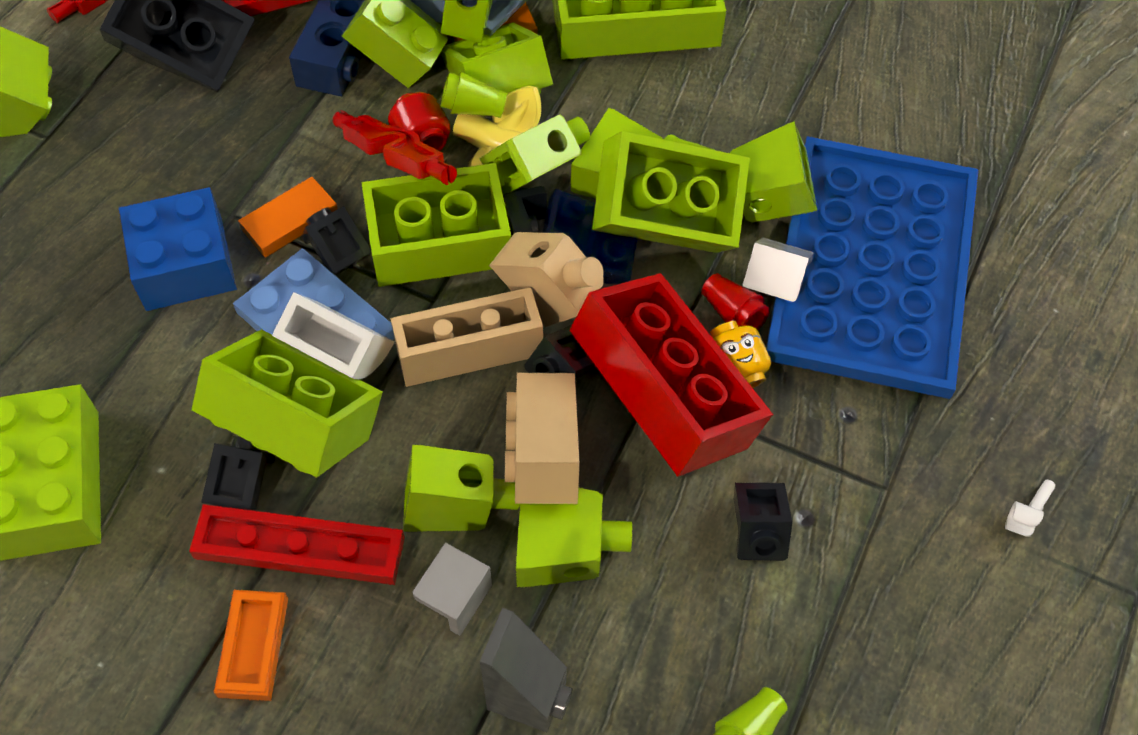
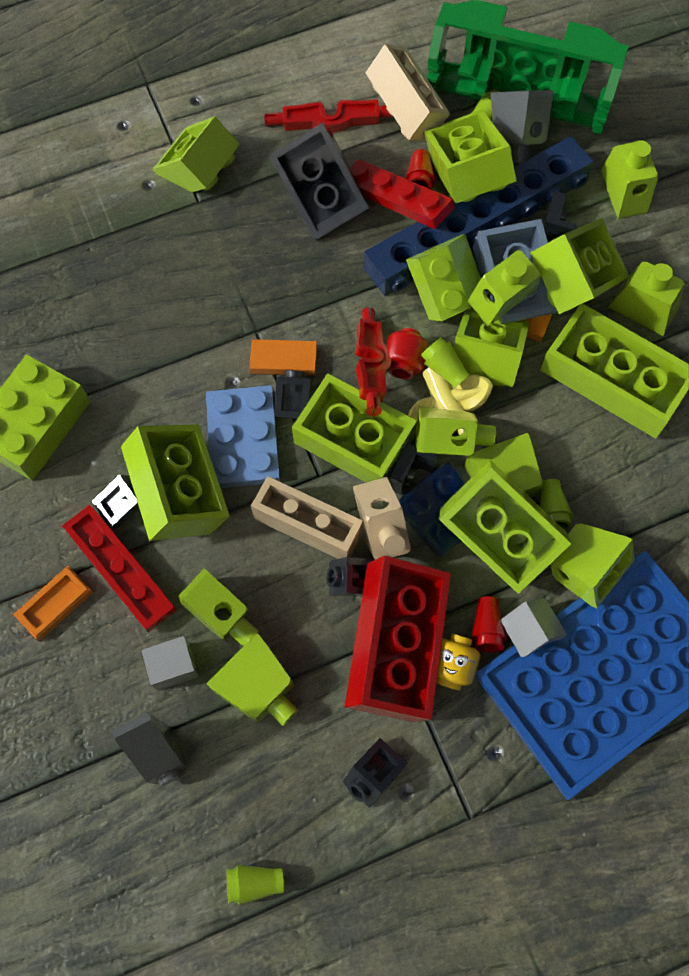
camera: 45 degrees right, 10 degrees up
blue brick [119,187,237,311] -> none
white brick [272,292,395,380] -> none
tan brick [505,373,579,504] -> none
white hand [1005,480,1055,537] -> none

